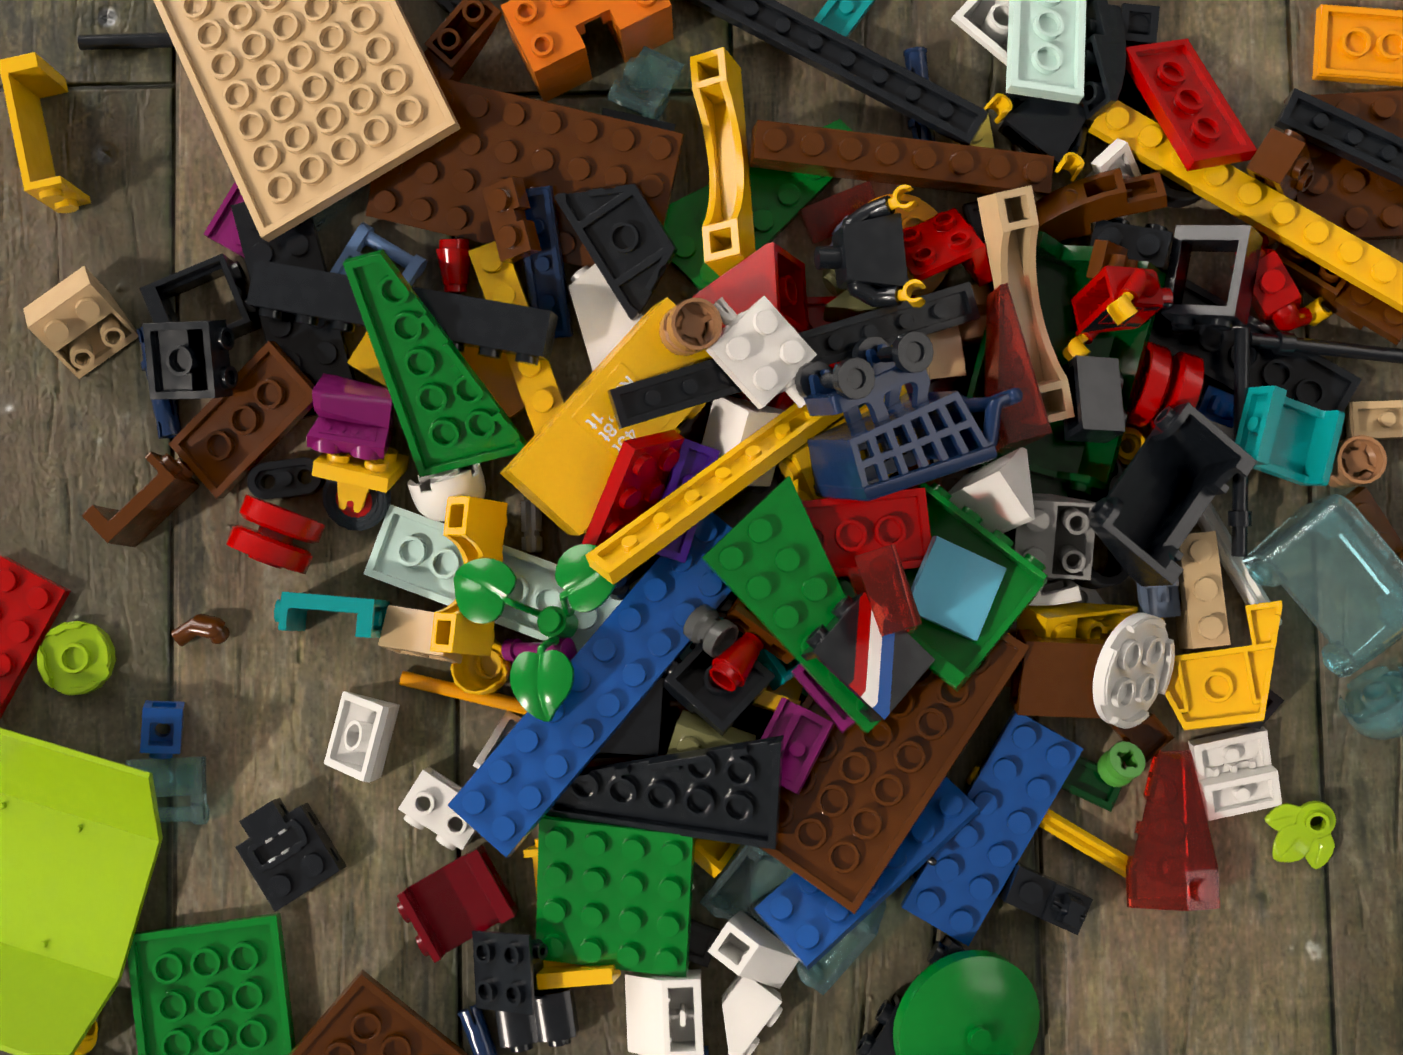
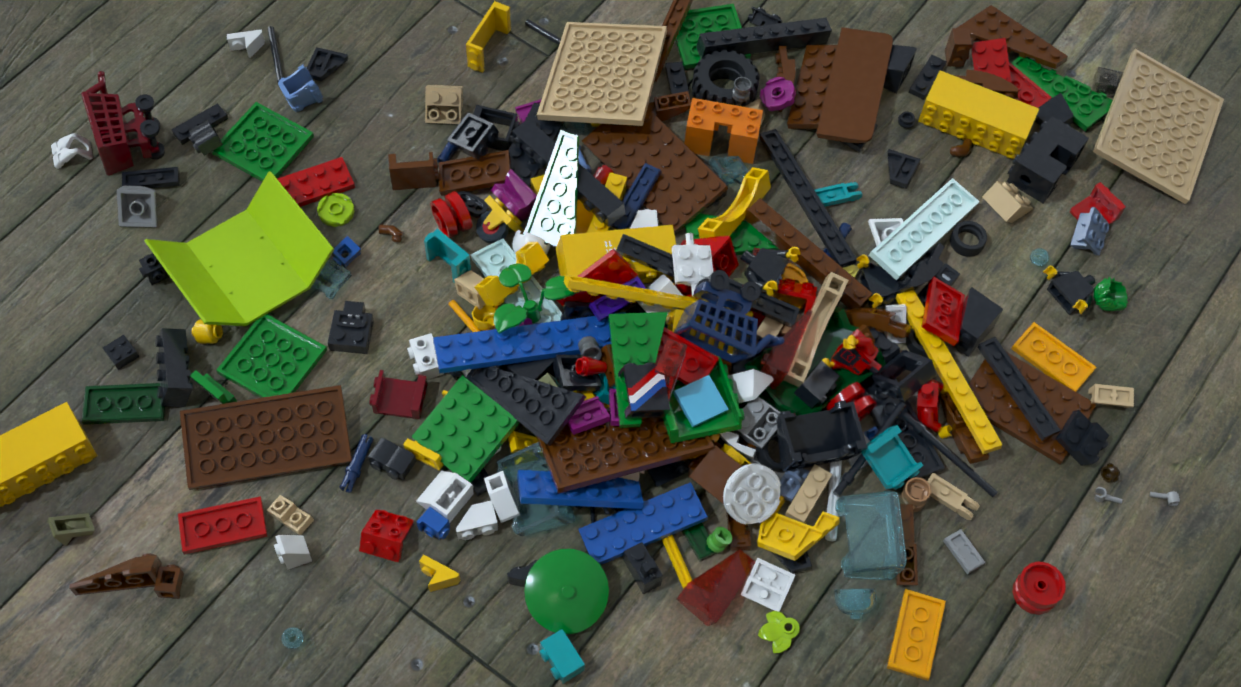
camera: 30 degrees right, 25 degrees down
white slope [324,691,400,783] -> none
black hinge [472,930,548,1015] -> none
reddish brown piece [482,176,541,263] -> none
black wing [554,184,678,321] -> none
medium nougat wheel [659,298,722,356] -> none
reddish brown brick [1246,128,1315,200] -> none
none -> black slope [954,287,1003,357]

